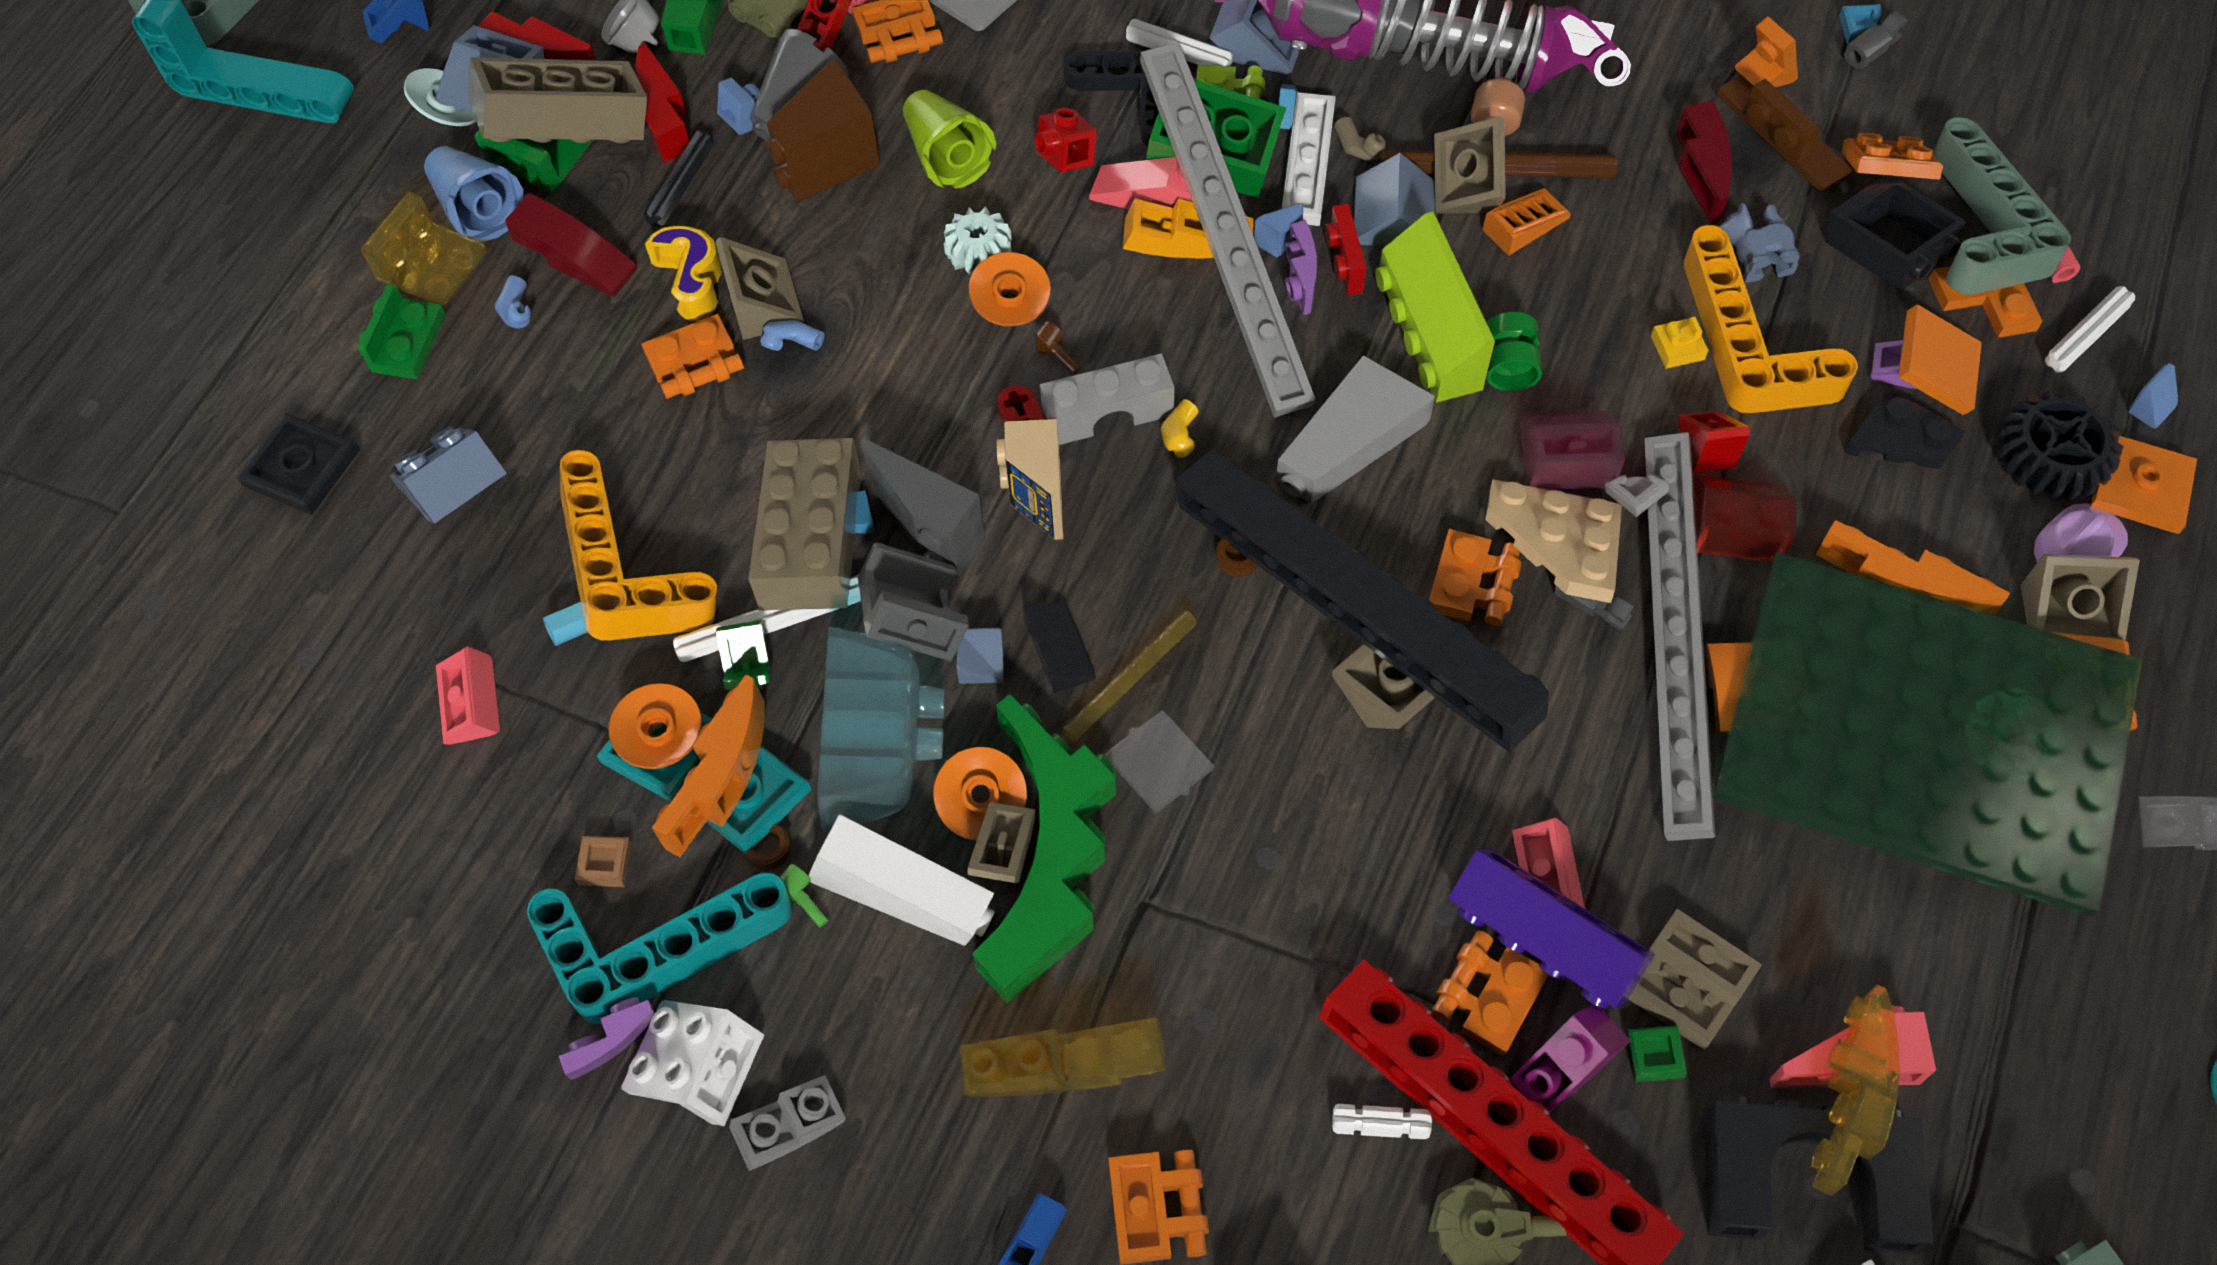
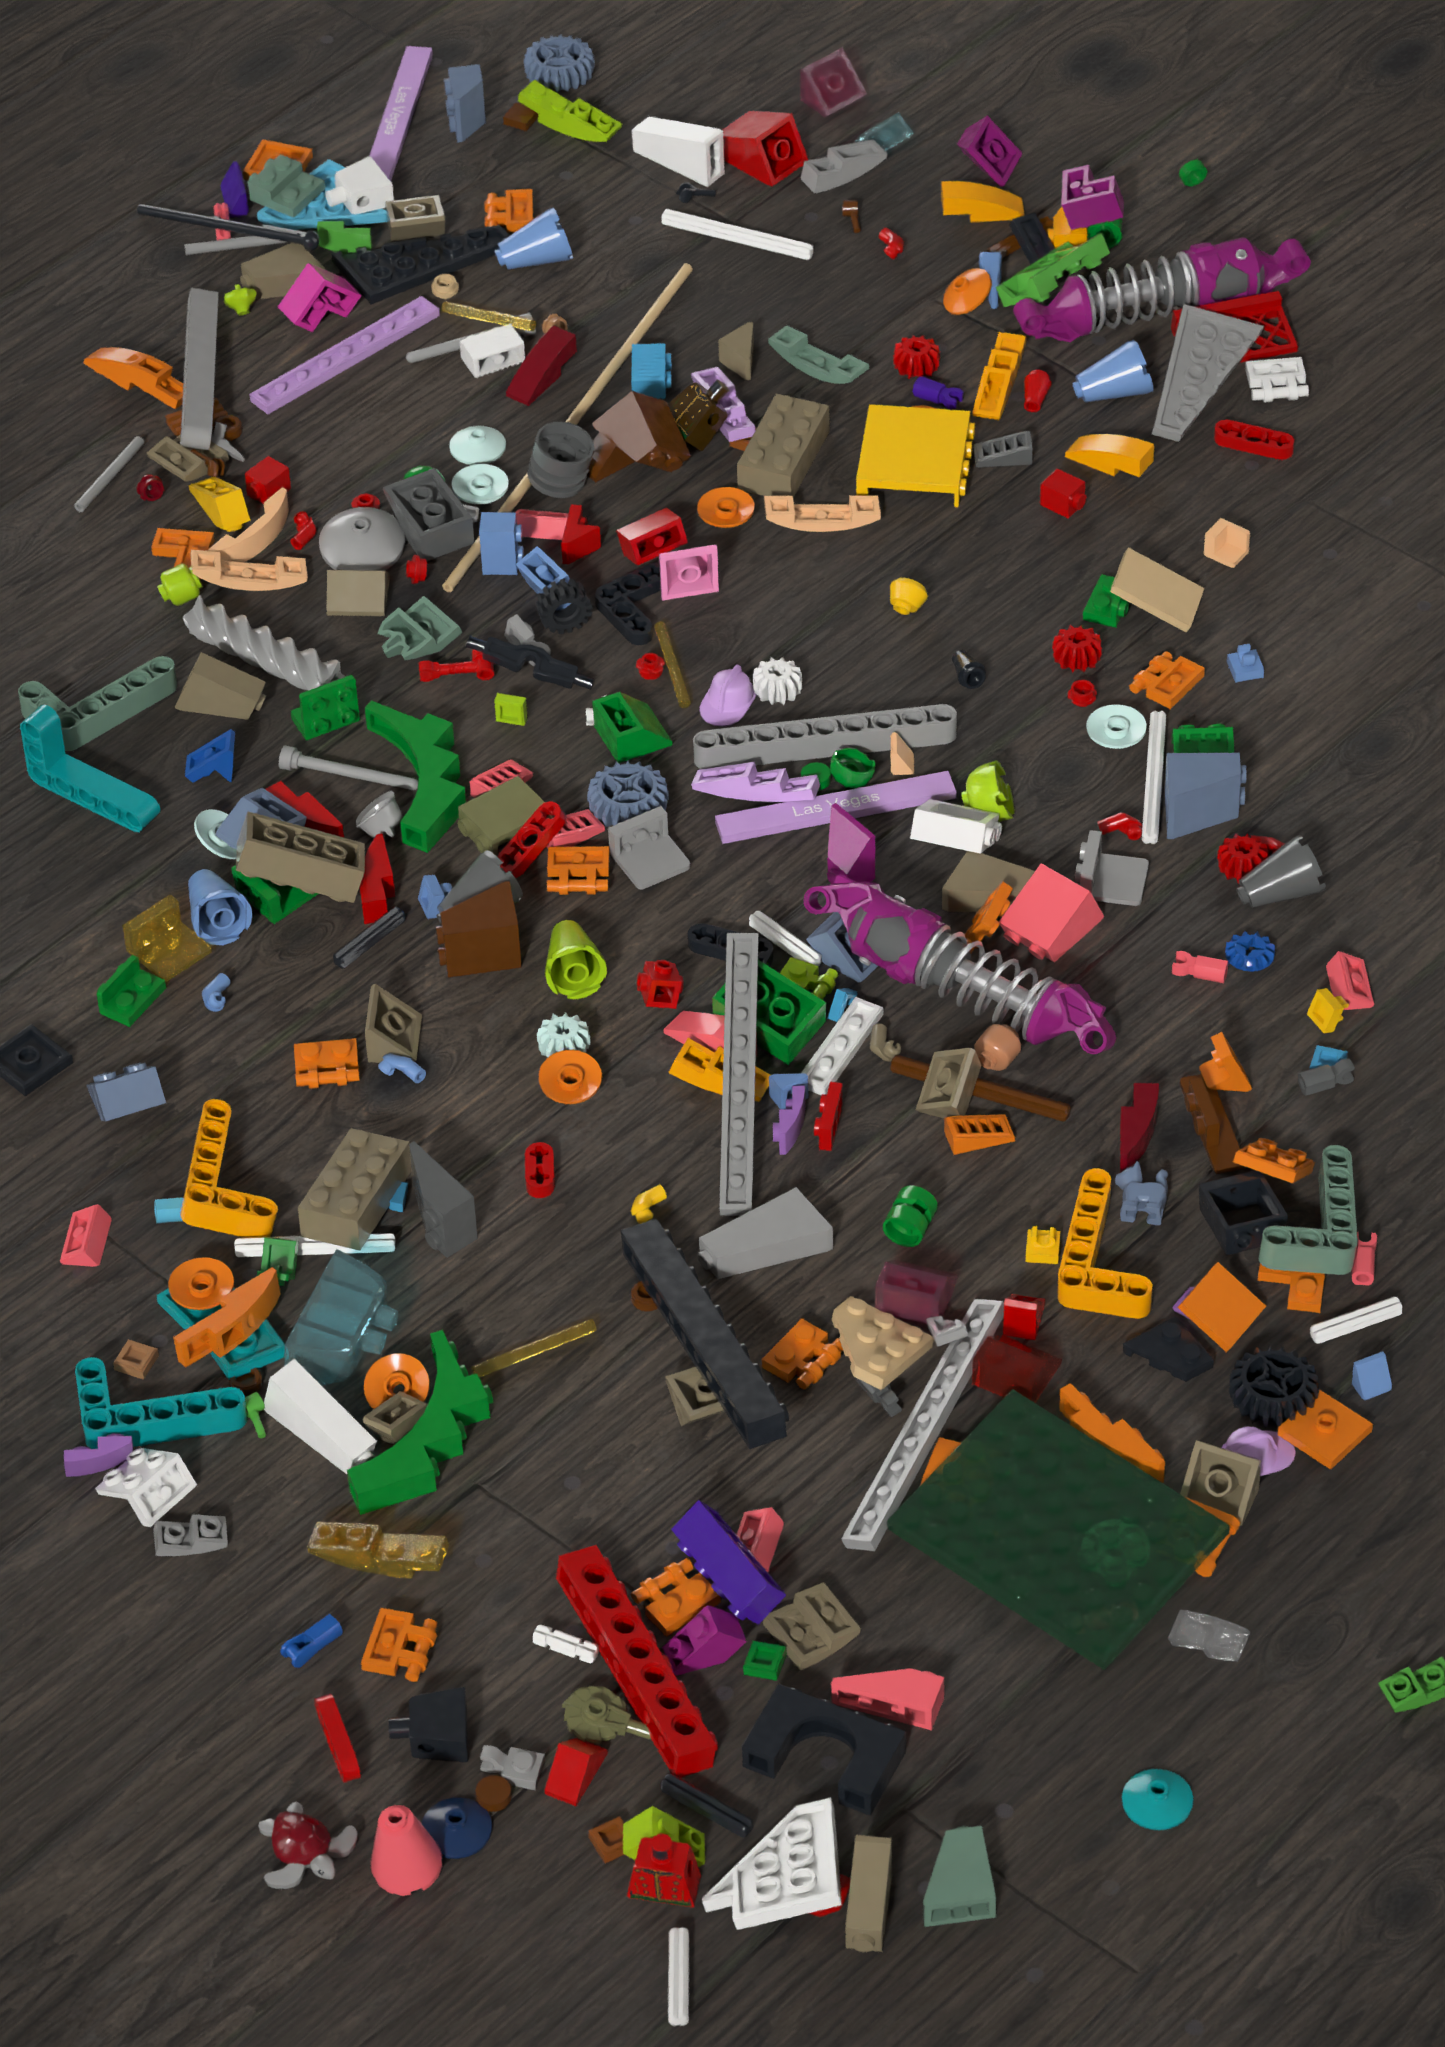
camera: 20 degrees right, 15 degrees down
dark red slope [504,193,637,297] -> none
yellow animal [645,226,722,321] -> none
dark grey panel [858,543,969,661] -> none
sand blue slope [956,628,1004,684] -> none
tan slope [997,419,1063,540] -> none
black slope [1023,603,1095,694] -> none
reddish brown hand [1035,321,1081,375] -> none
light grey arch [1040,353,1174,445] -> none
clear piece [1105,710,1214,814] -> none
sand blue slope [1354,153,1435,246] -> none
lime slope [1375,211,1495,403] -> none
clear yellow slope [1811,984,1900,1196] -> none

